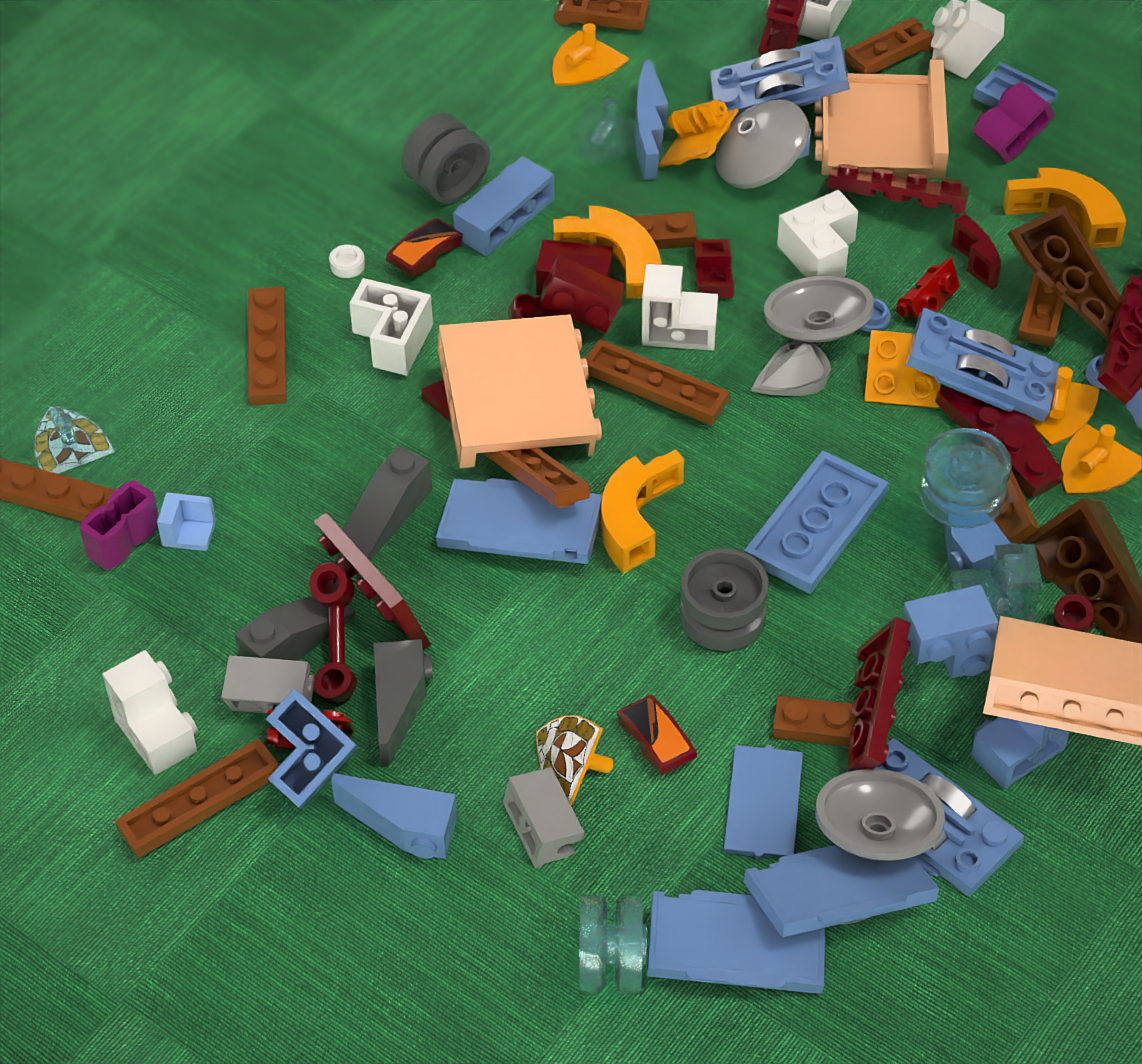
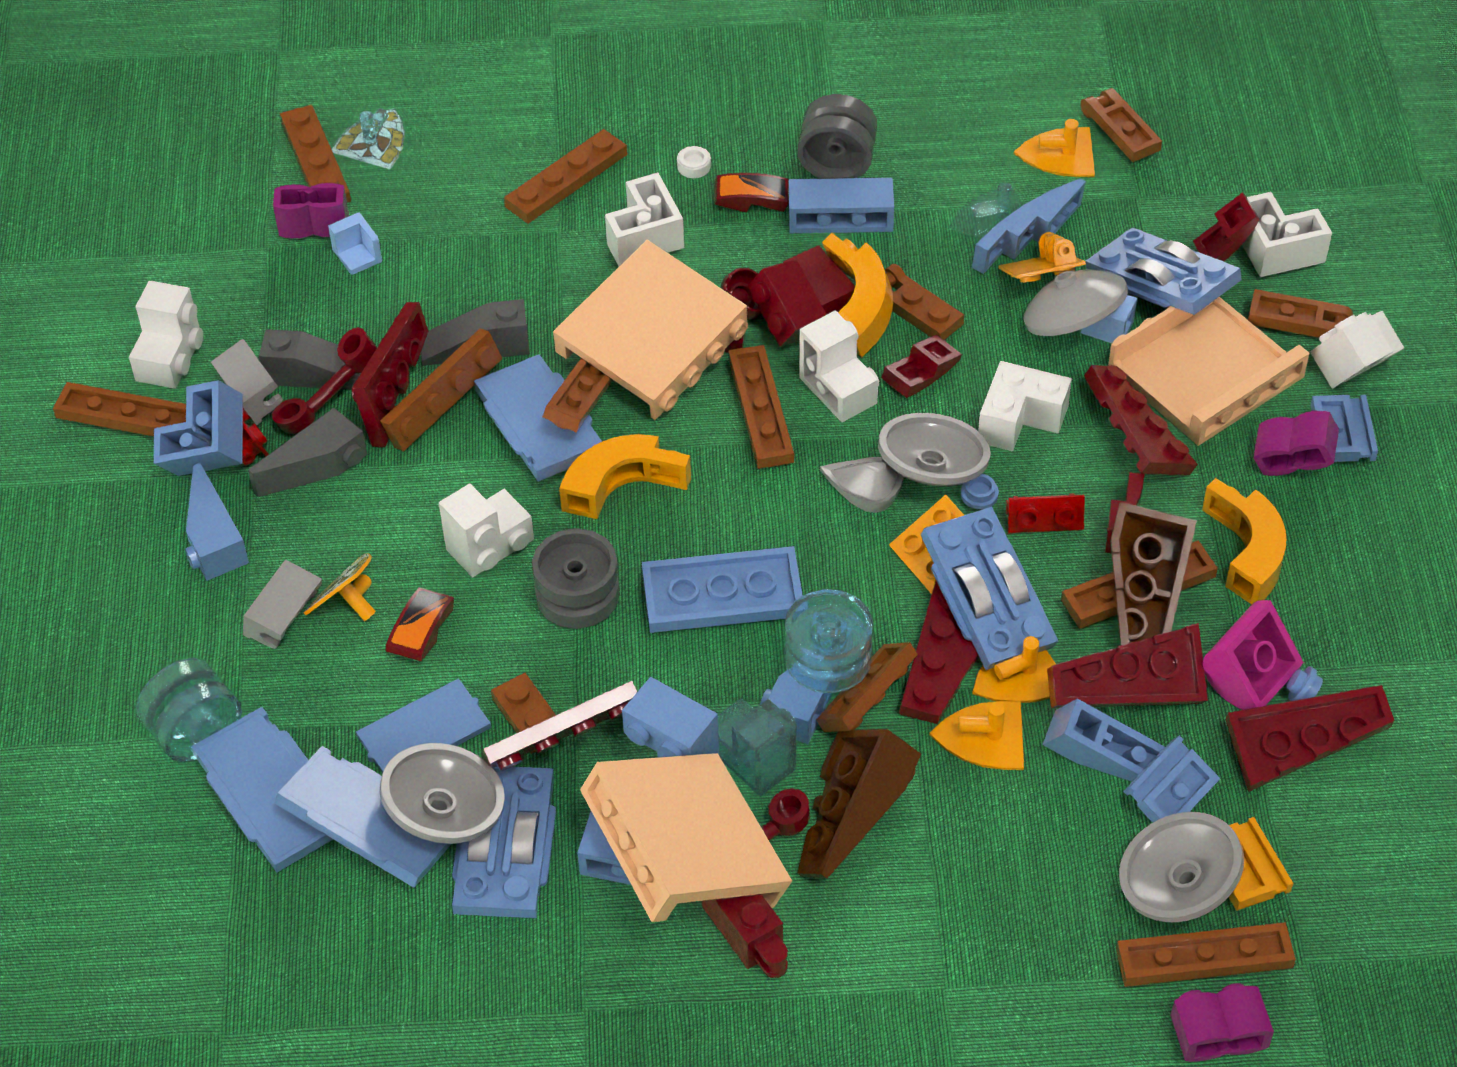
camera: 50 degrees right, 0 degrees up
none -> dark orange plate [380,328,503,452]
none -> white brick [439,484,534,578]

